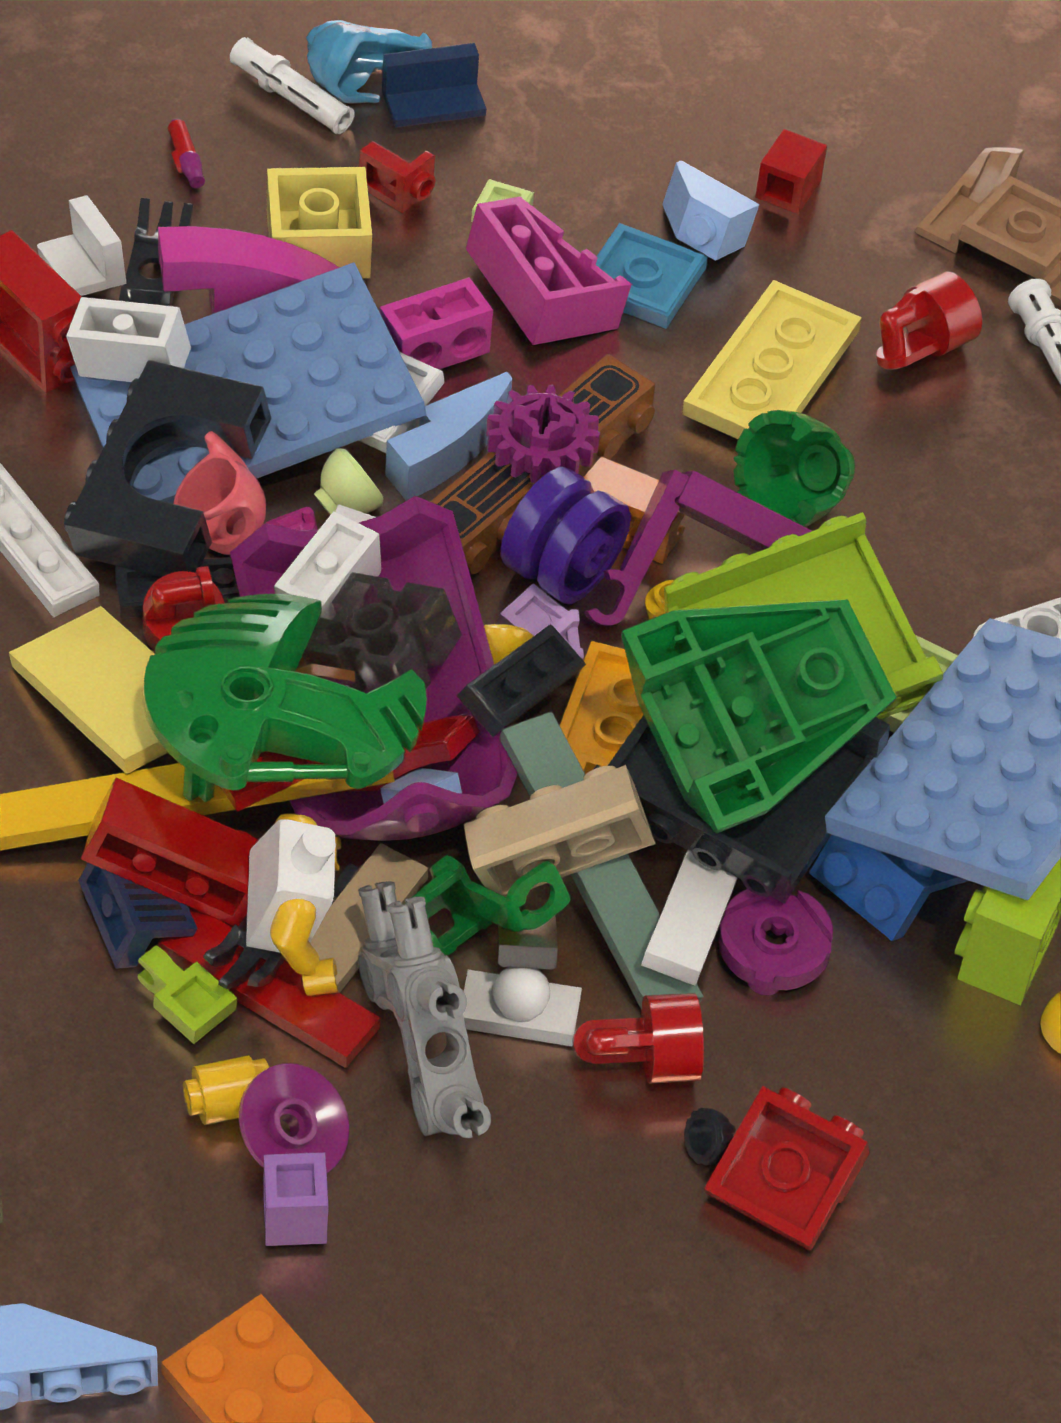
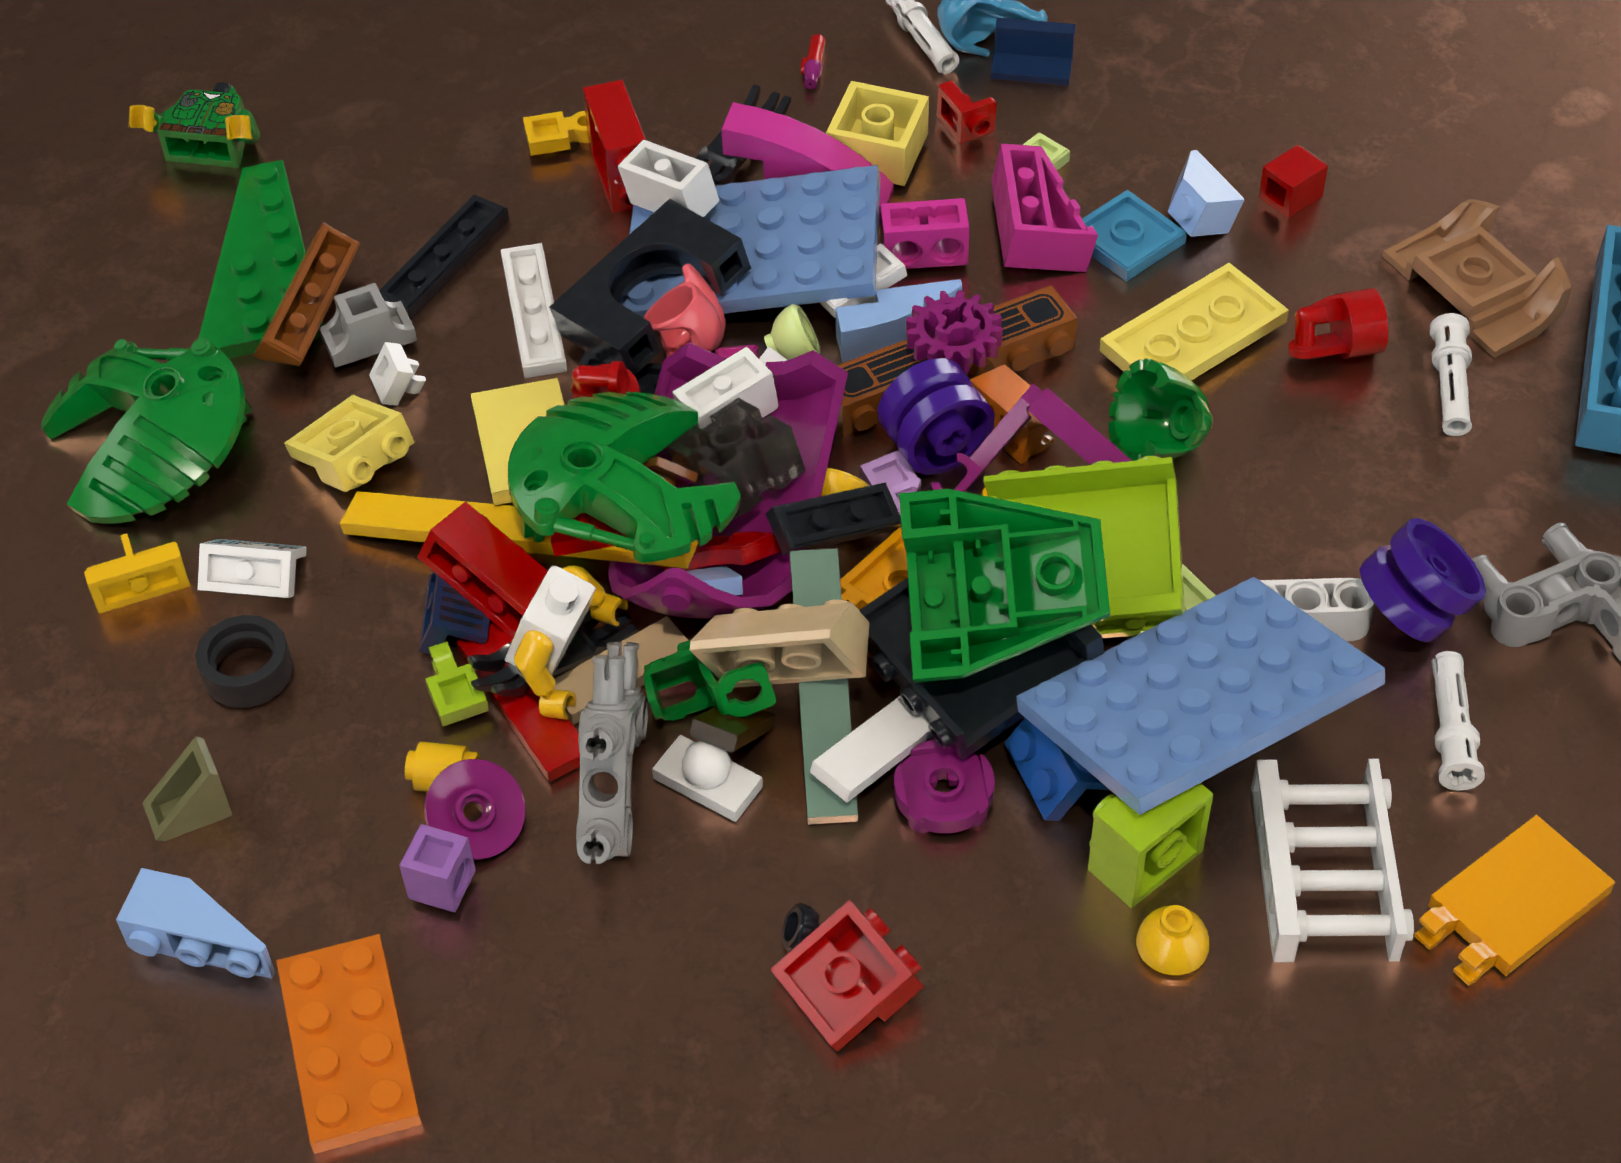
camera: 30 degrees right, 0 degrees up
white panel [37,195,126,296] -> none
red piece [572,993,704,1084] -> none

